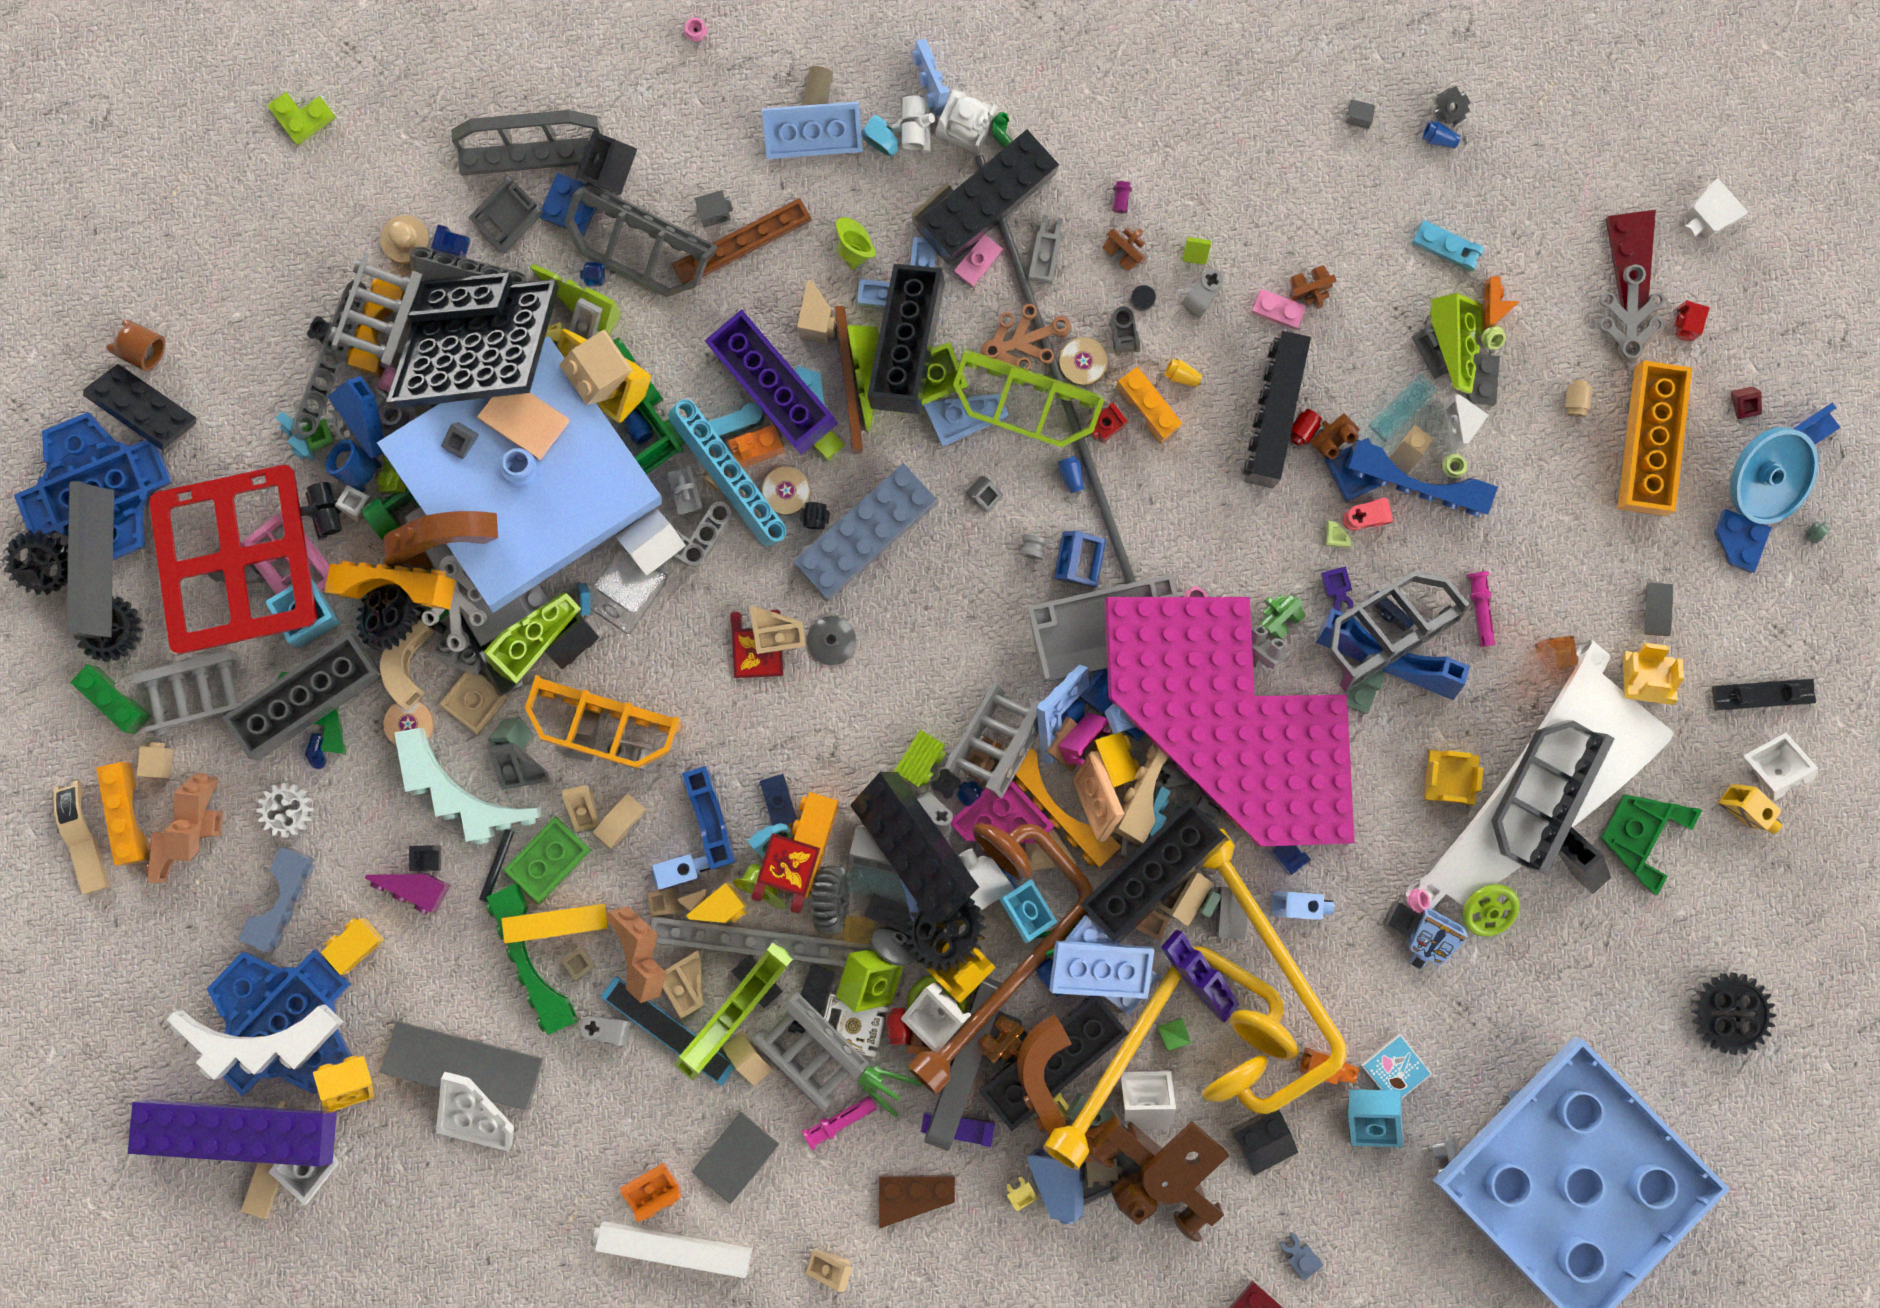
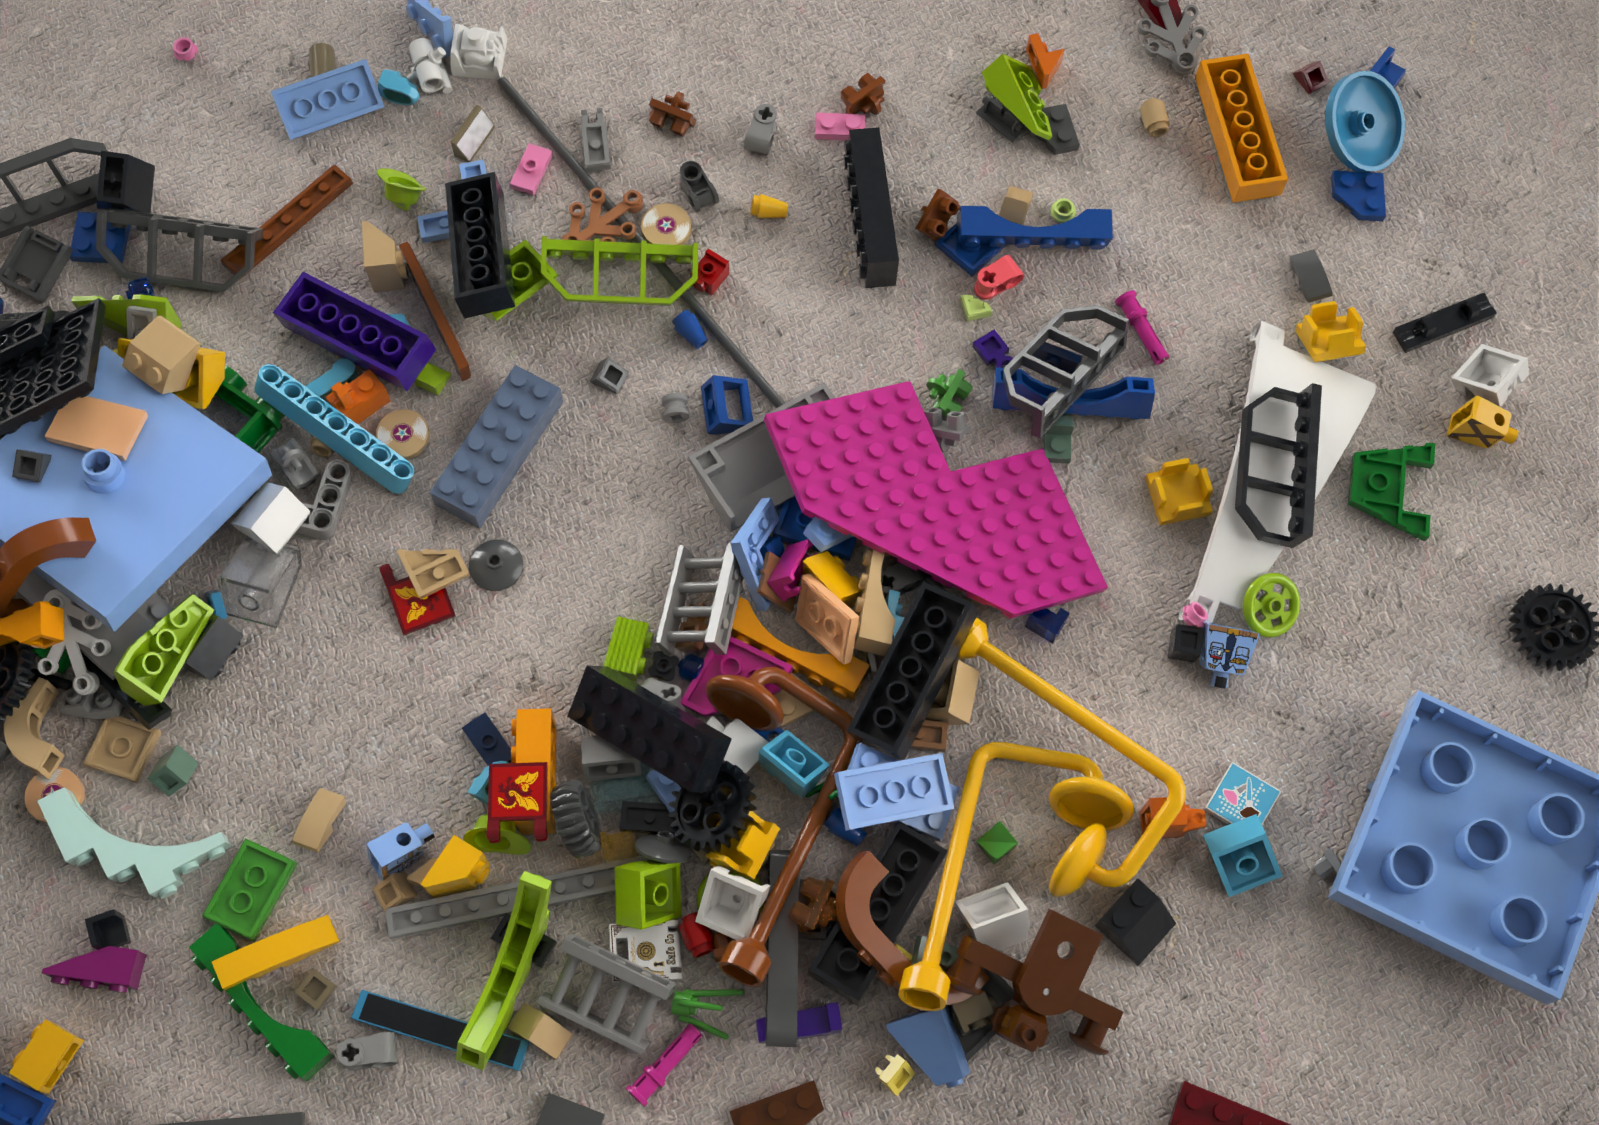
camera: 20 degrees left, 15 degrees down
black bar [479,829,515,902] -> none
dark grey wing [489,743,549,790] -> none
light orange plate [524,675,682,769] -> none
tan slope [562,785,600,832] -> none
flat silver slope [566,709,601,762] -> none
light grey piece [603,738,653,770] -> none
nougat arch [607,906,666,1003] -> none
blue cone [624,408,653,444] -> none
tan wing [663,950,704,1019] -> none
blue arch [682,766,737,870] -> none
dark grey brick [694,190,733,228] -> none
black plate [787,964,835,1034] -> none
black gear [800,502,830,530] -> none
lime wedge [847,325,879,432] -> none
black brick [916,129,1059,265] -> none
light blue wing [923,394,1009,447] -> none
green arm [991,112,1013,148] -> none
magenta pin [1112,181,1132,214] -> none
light orange arch [1116,366,1183,444] -> none
black tile [1131,285,1156,311] -> none
dark purple slope [1161,930,1240,1022] -> none
lime slope [1182,237,1212,265] -> none
sand green plate [1197,890,1221,918] -> none
light grey panel [1215,887,1247,939] -> none
light blue torso [1271,891,1334,920] -> none
sand blue plate [1279,1232,1324,1281] -> none
red brick [1289,409,1322,446] -> none
clear light blue plate [1368,373,1438,442] -> none
medium azure plate [1412,220,1485,271] -> none
white slope [1444,395,1489,453] -> none
yellowish green plate [1481,325,1506,350] -> none
clear orange panel [1535,636,1578,670] -> none
black slope [1558,826,1611,894] -> none
red brick [1674,300,1710,341] -> none
sand green plate [1806,521,1830,543] -> none

